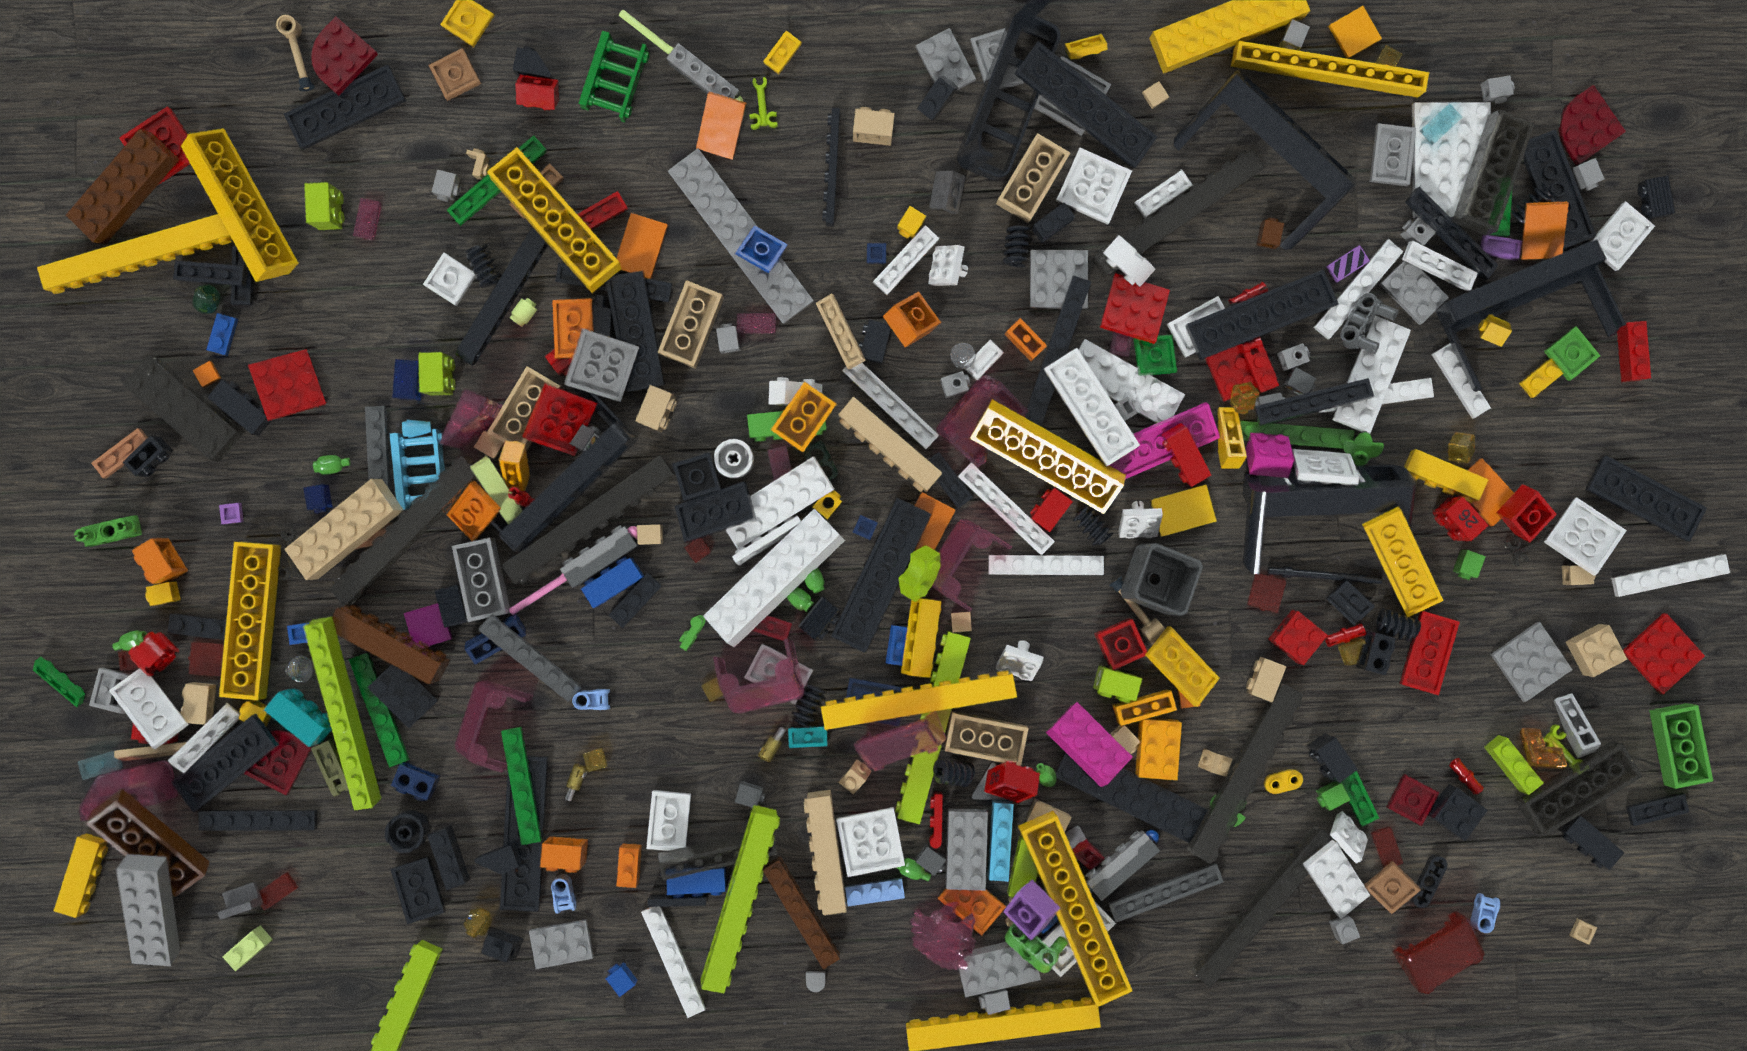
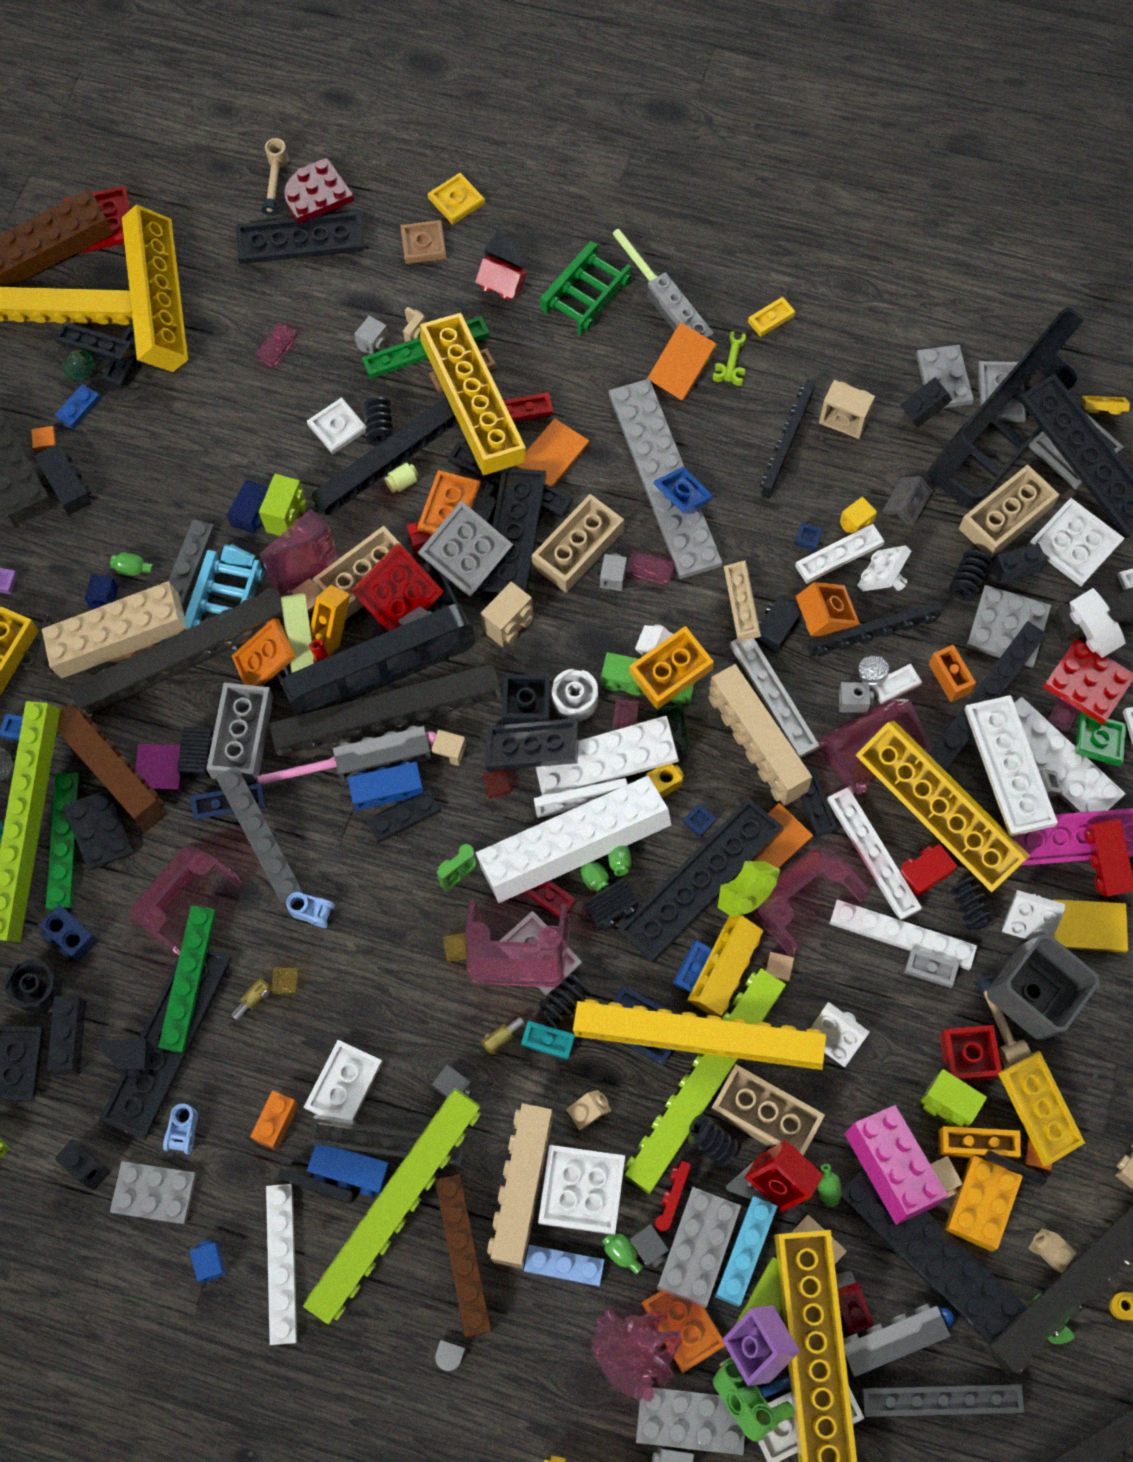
camera: 25 degrees right, 20 degrees down
red plate [248,349,326,421] -> none
lime brick [305,183,344,230] -> none
clear yellow head [463,907,492,938] -> none
orange brick [540,837,588,873] -> none
clear pink windscreen [854,711,946,771] -> none
none -> black plate [807,601,942,657]
none -> light grey plate [904,948,959,988]
none -> black bar [985,1150,1047,1185]

